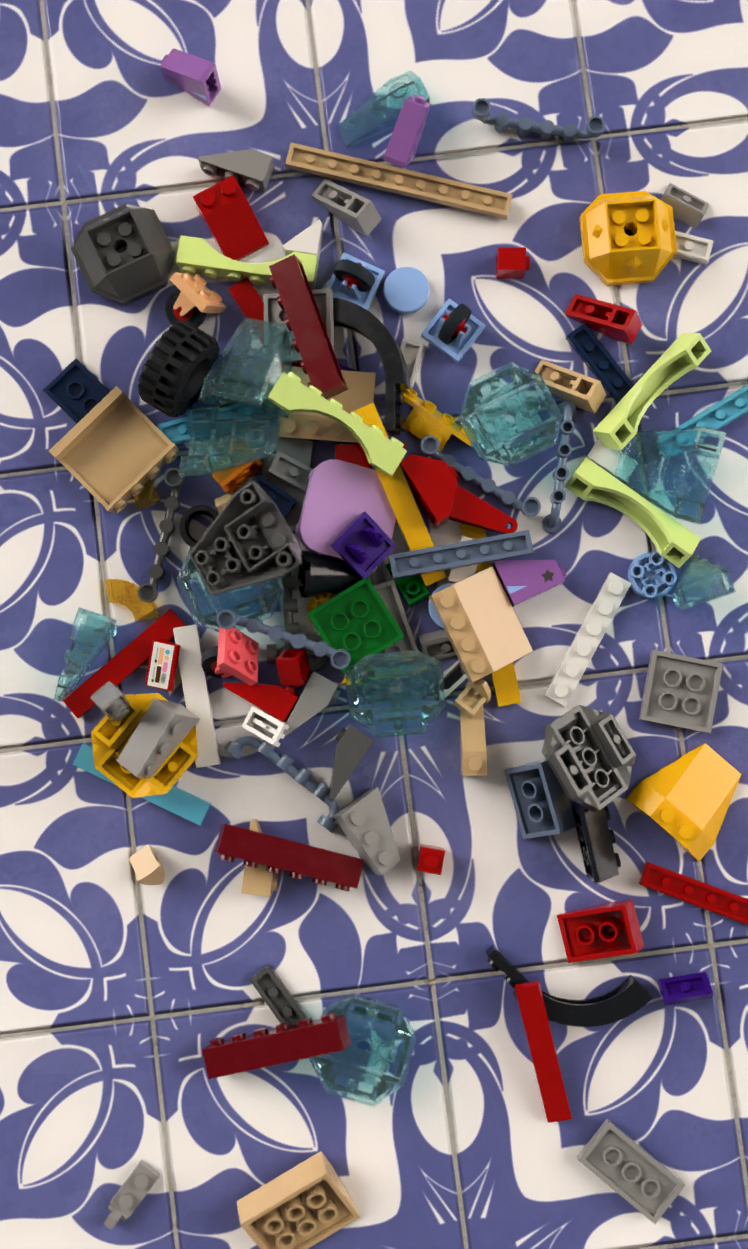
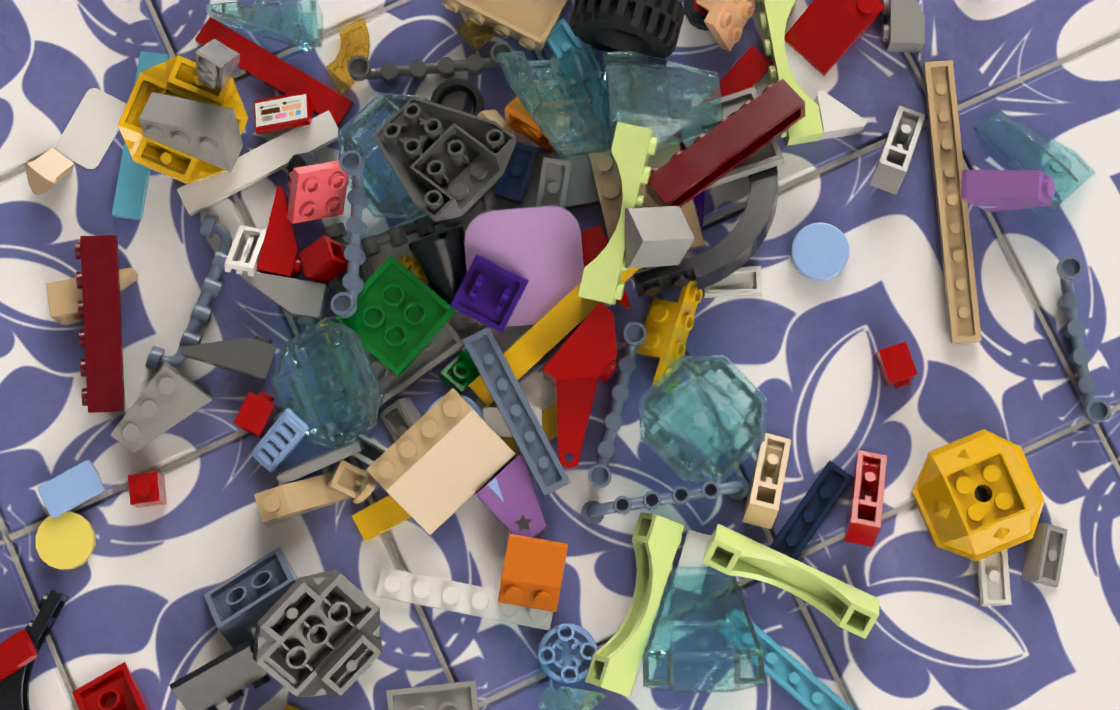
camera: 75 degrees right, 5 degrees down
plate [326,252,385,310] -> none
light blue plate [421,298,486,364] -> none
none -> light yellow tile [36,511,96,570]
none -> light blue slope [38,460,105,519]
none -> white sticker [56,88,126,169]
none -> red brick [233,391,279,438]
none -> light blue slope [251,408,309,473]
none -> light grey tile [276,438,364,486]
none -> orange slope [498,534,568,613]
none -> light grey slope [625,206,695,268]

